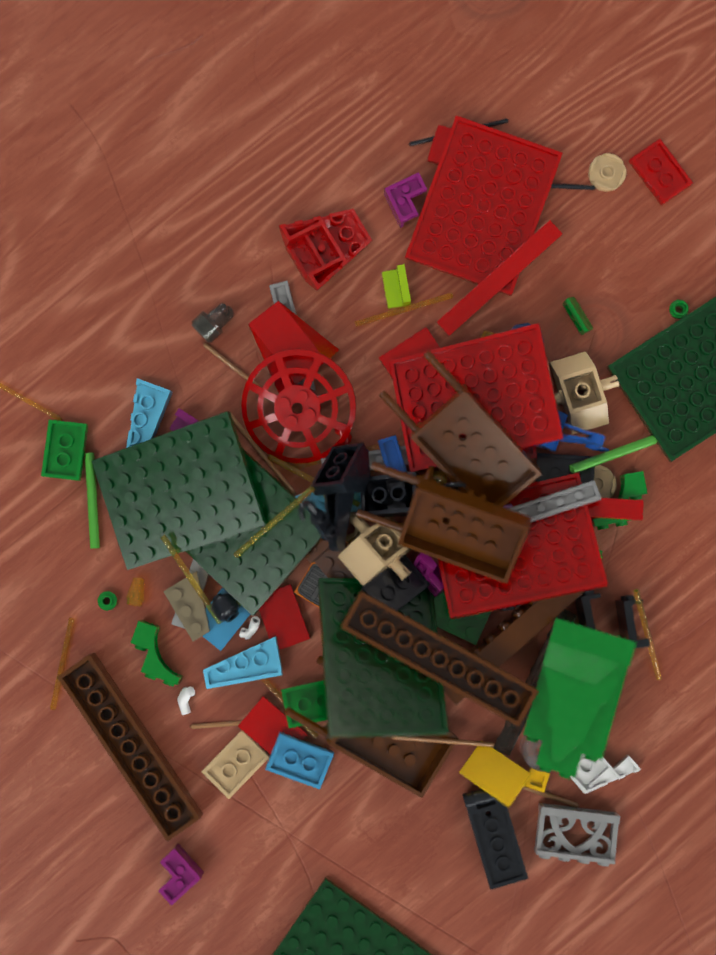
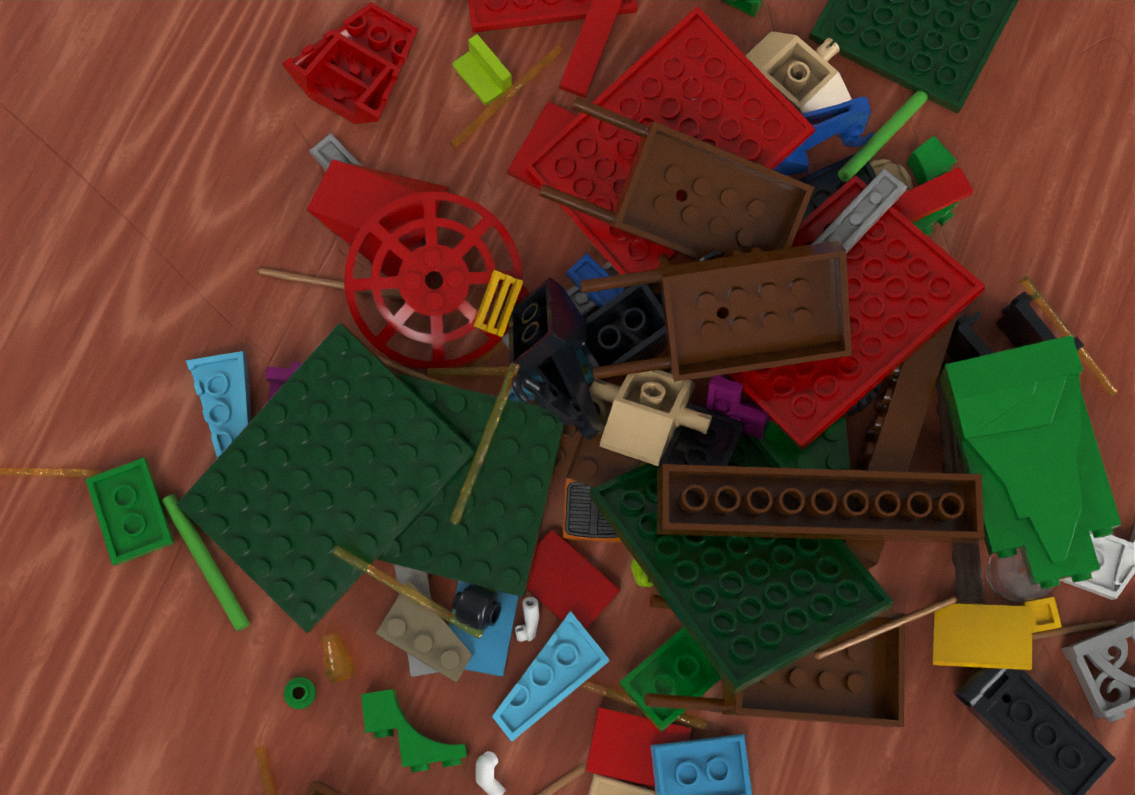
camera: 35 degrees left, 10 degrees down
clear smoke piece [191,303,234,343] -> none
none -> yellow tile [473,270,523,337]

